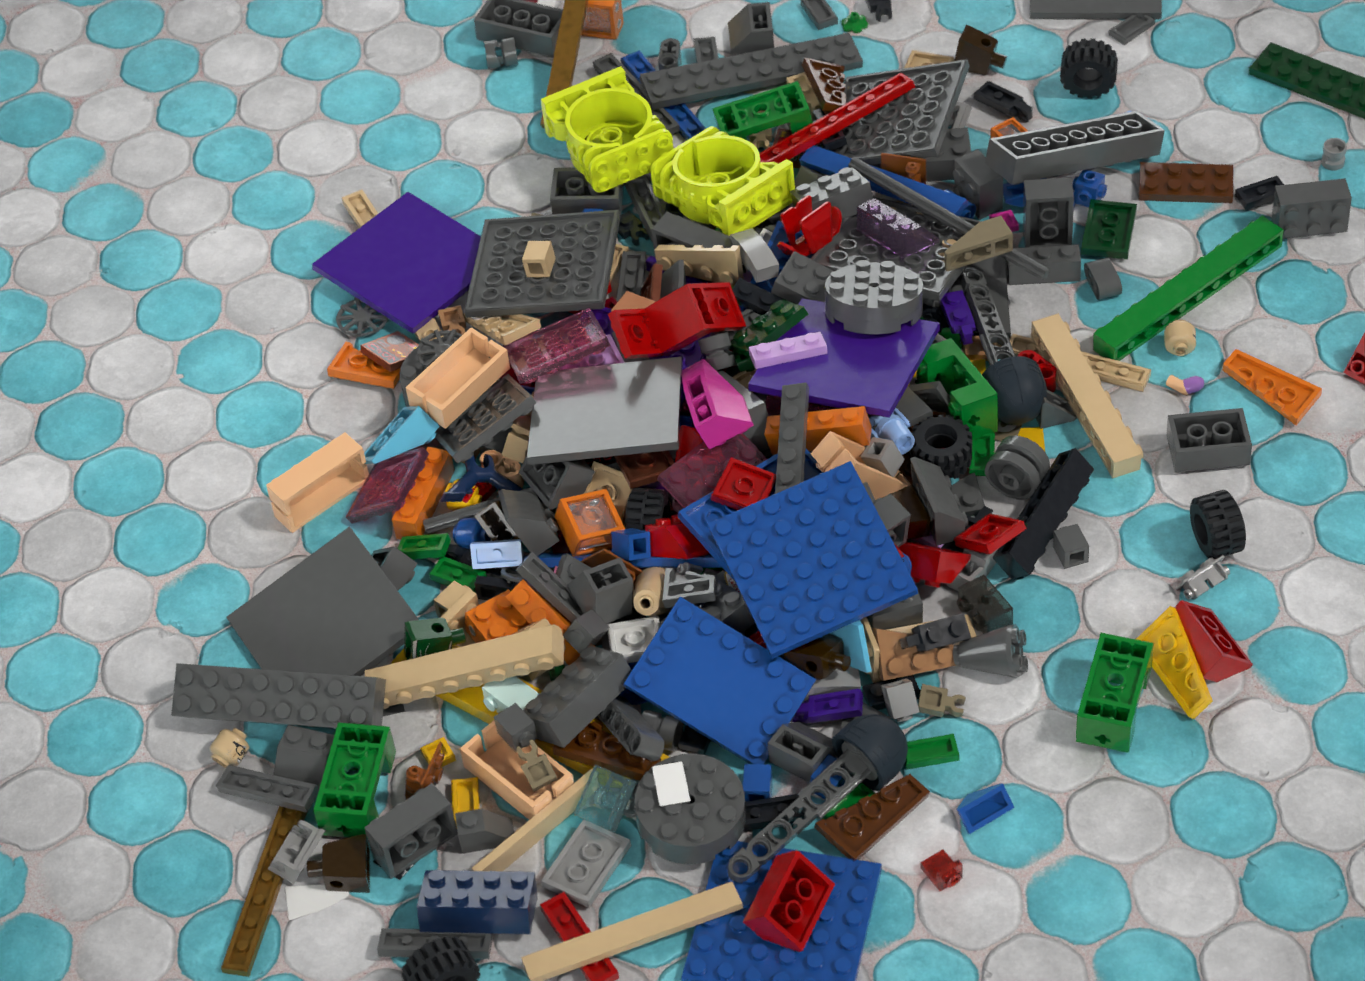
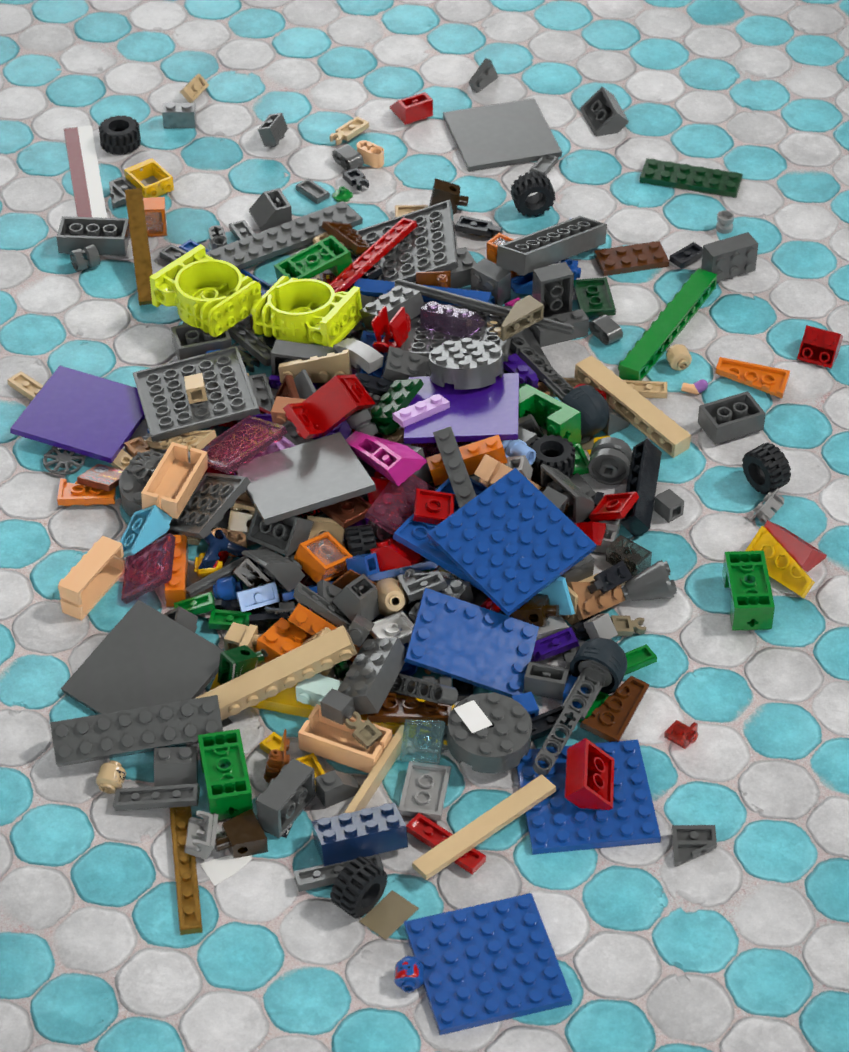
camera: 25 degrees left, 5 degrees down
blue slope [956,783,1015,834] -> none

